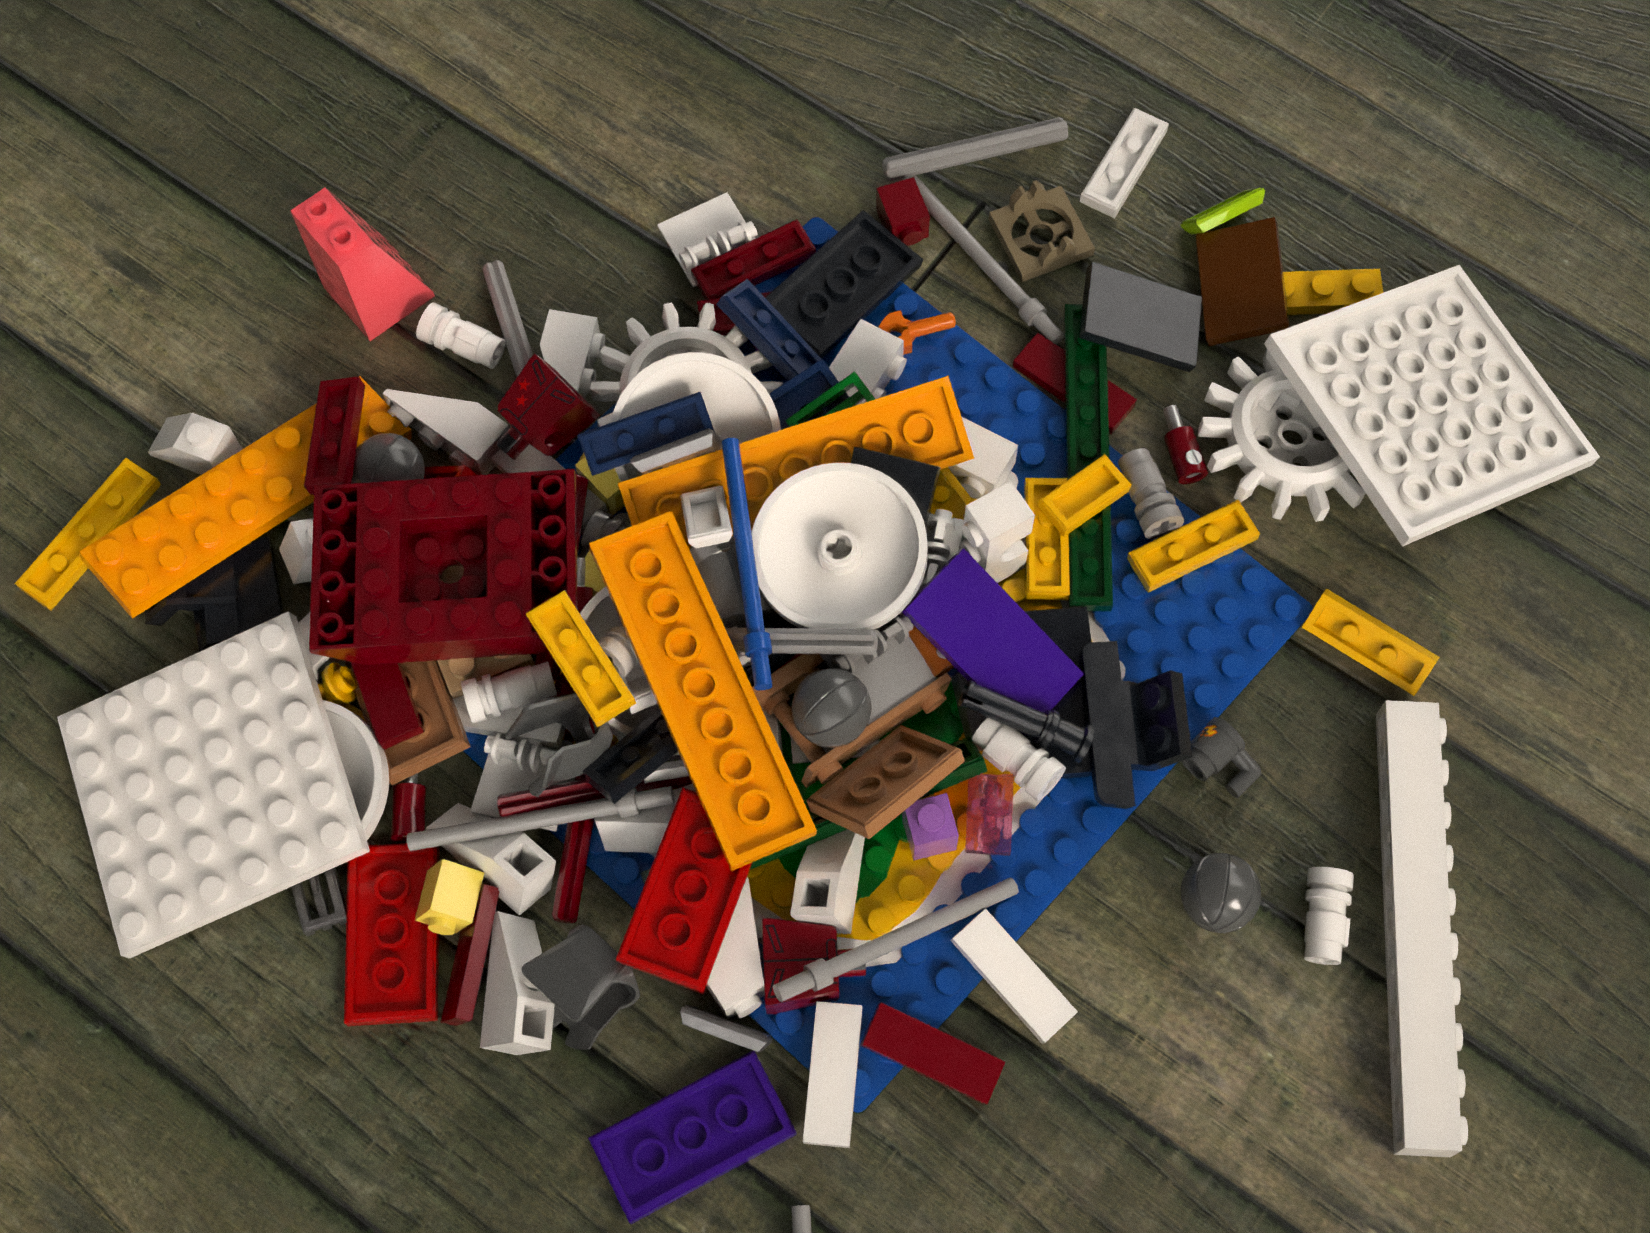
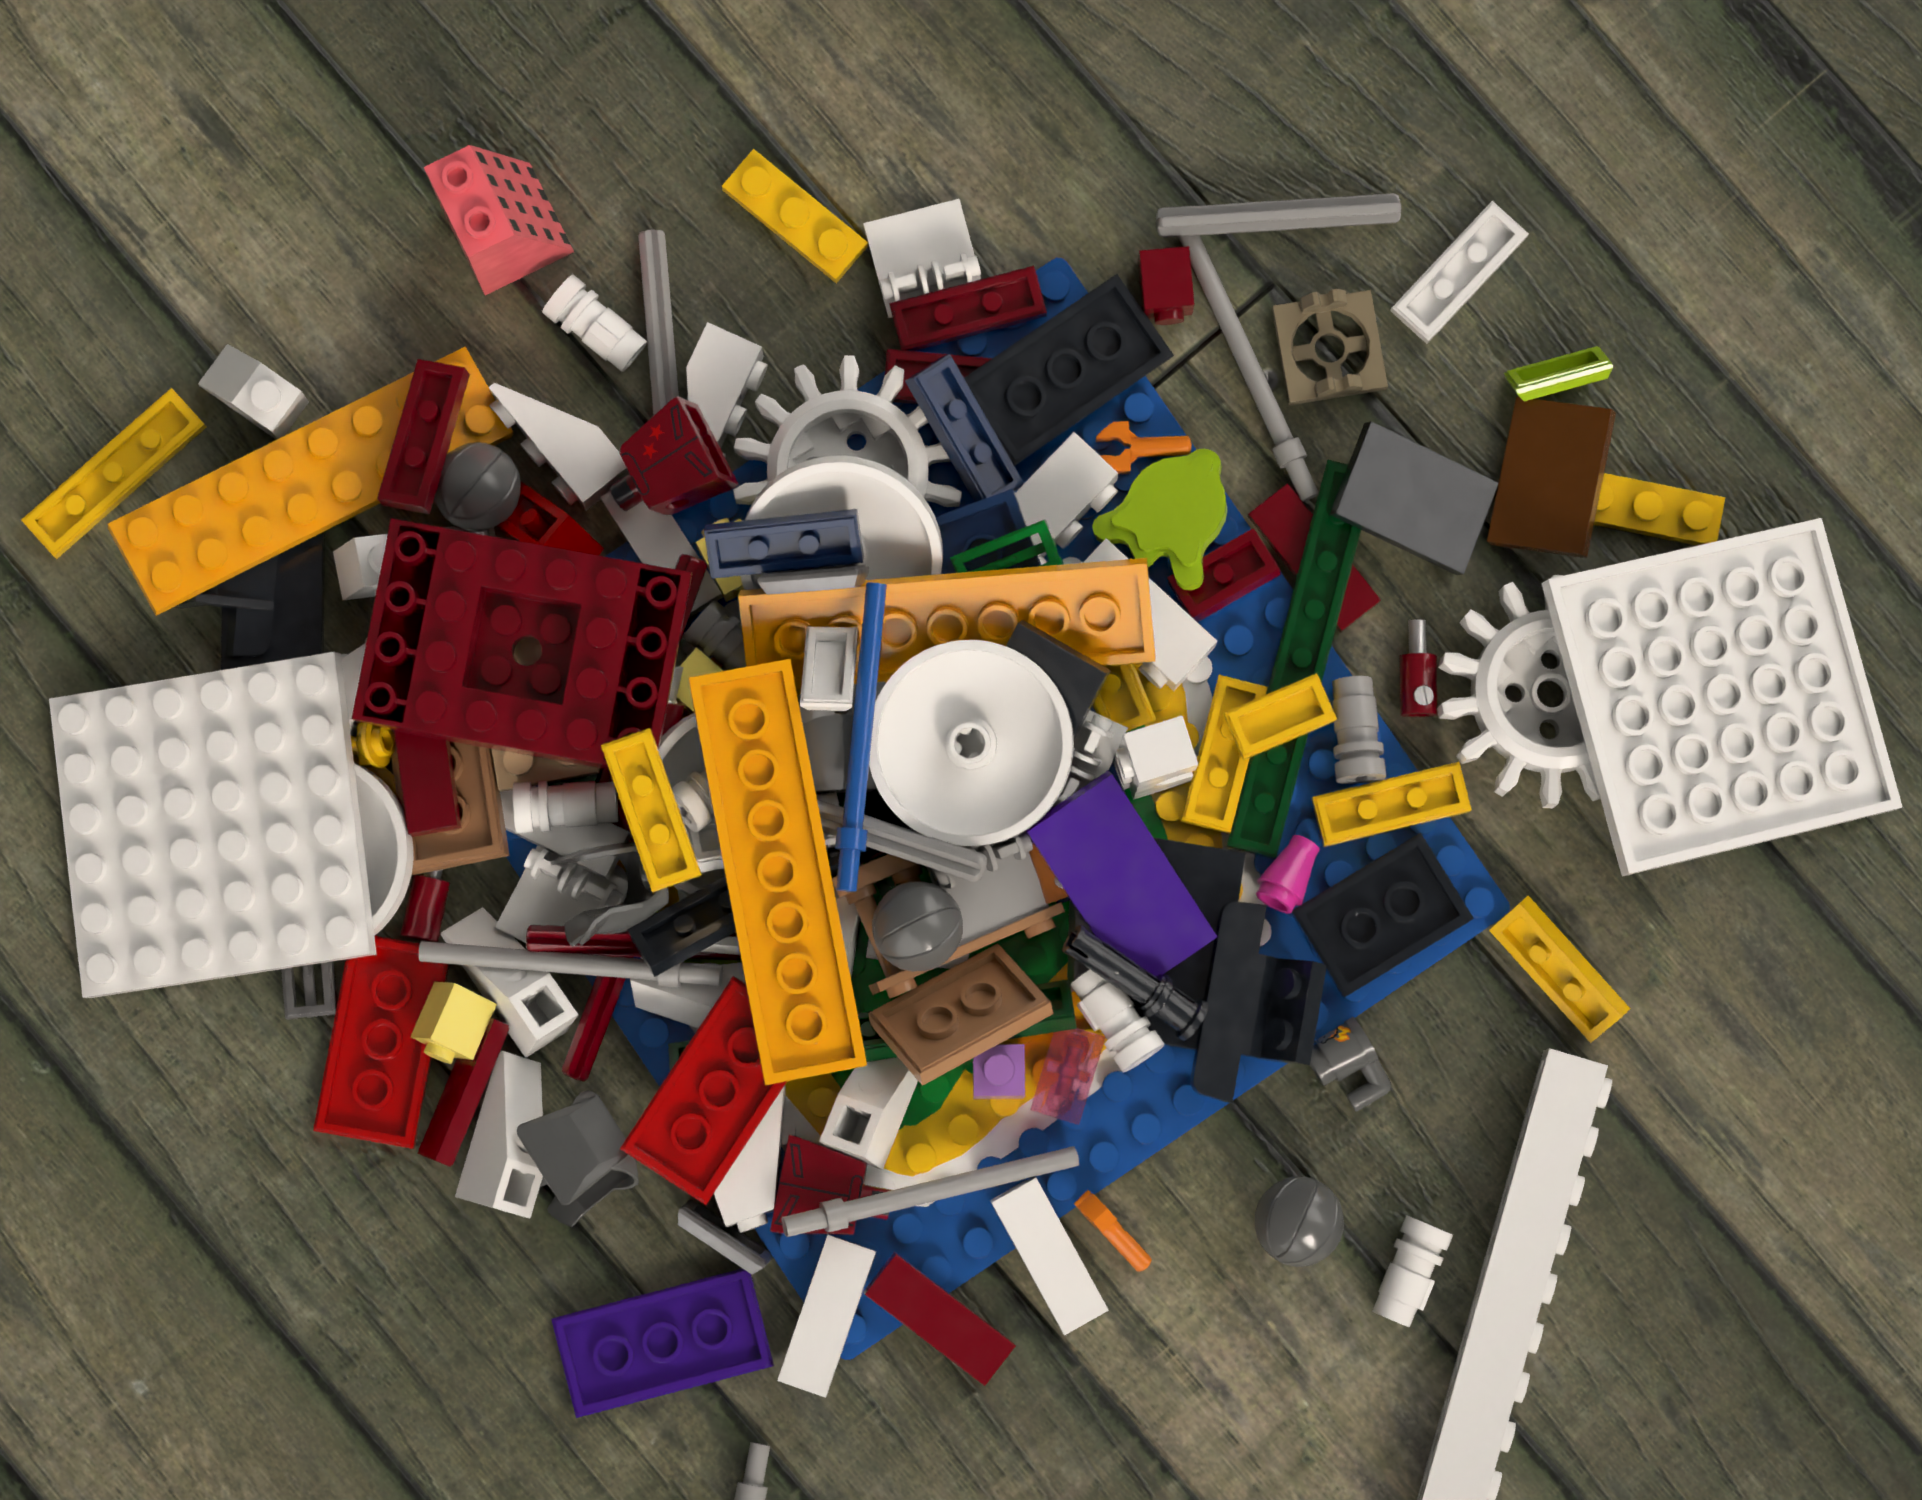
camera: 10 degrees right, 15 degrees up
none -> yellow plate [722,149,868,284]
none -> orange bar [1073,1190,1152,1272]
none -> lime tile [1092,449,1227,590]
none -> dark red plate [1167,528,1280,622]
none -> dark pink cone [1256,835,1320,914]
none -> black tile [1291,832,1474,998]

